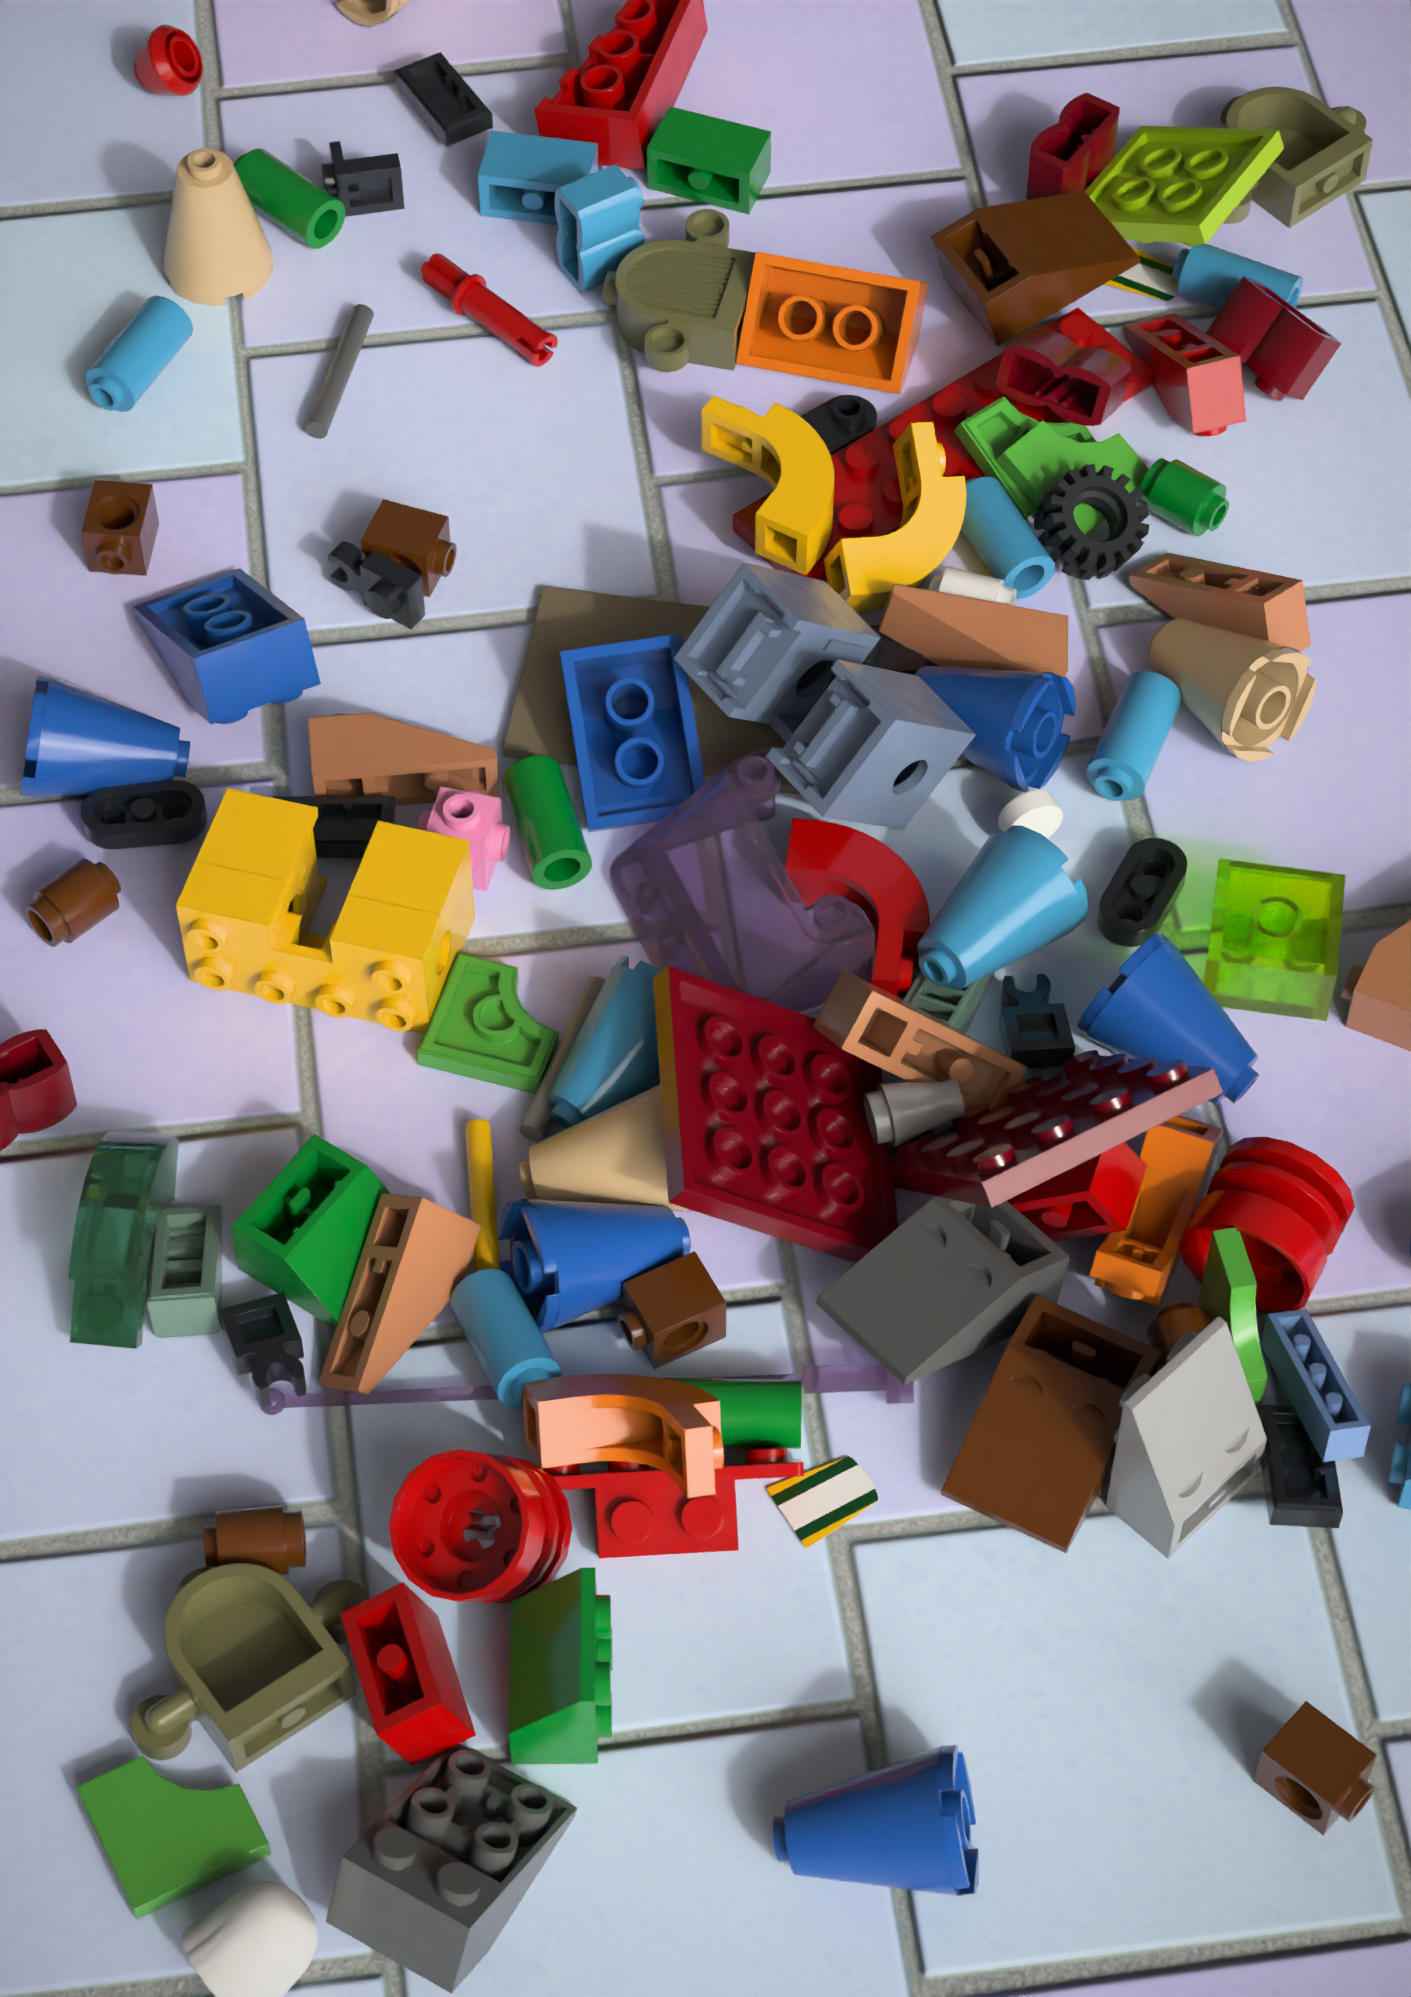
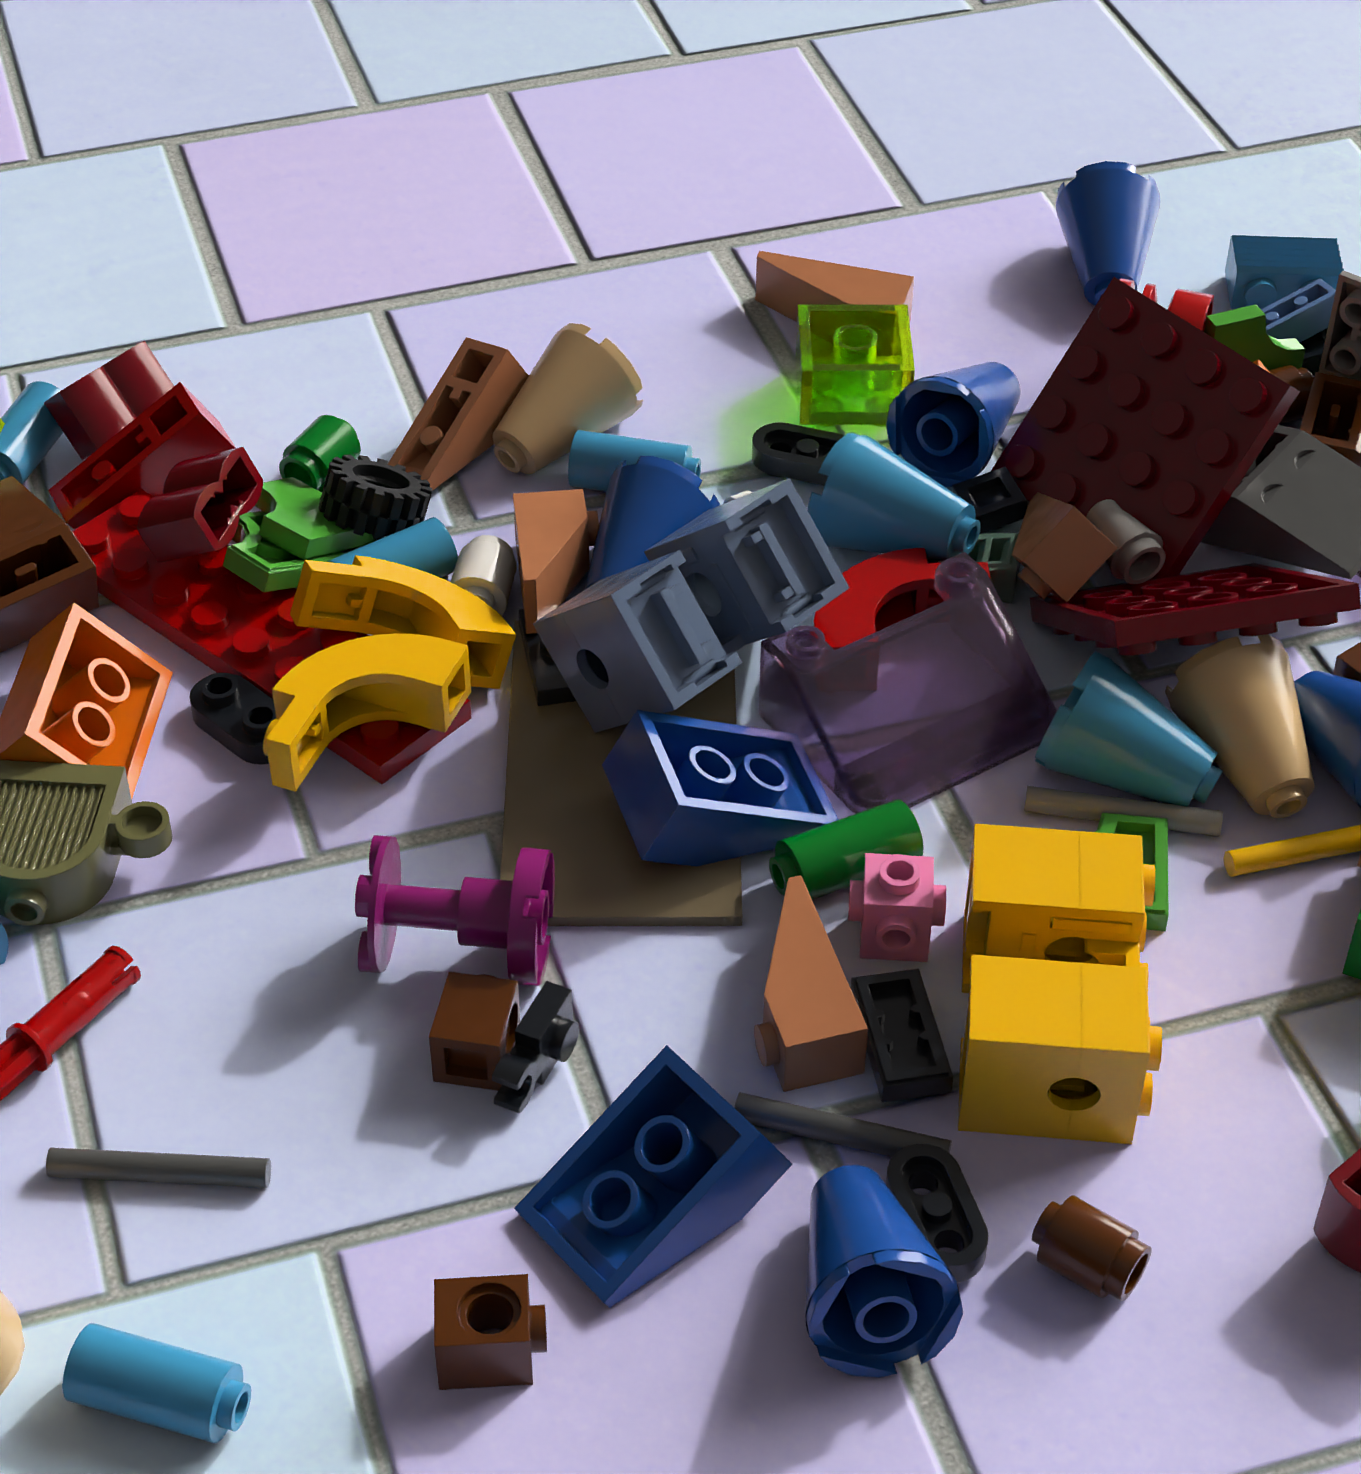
camera: 100 degrees left, 10 degrees down
none -> magenta piece [355,835,555,986]
none -> dark grey bar [734,1092,952,1157]

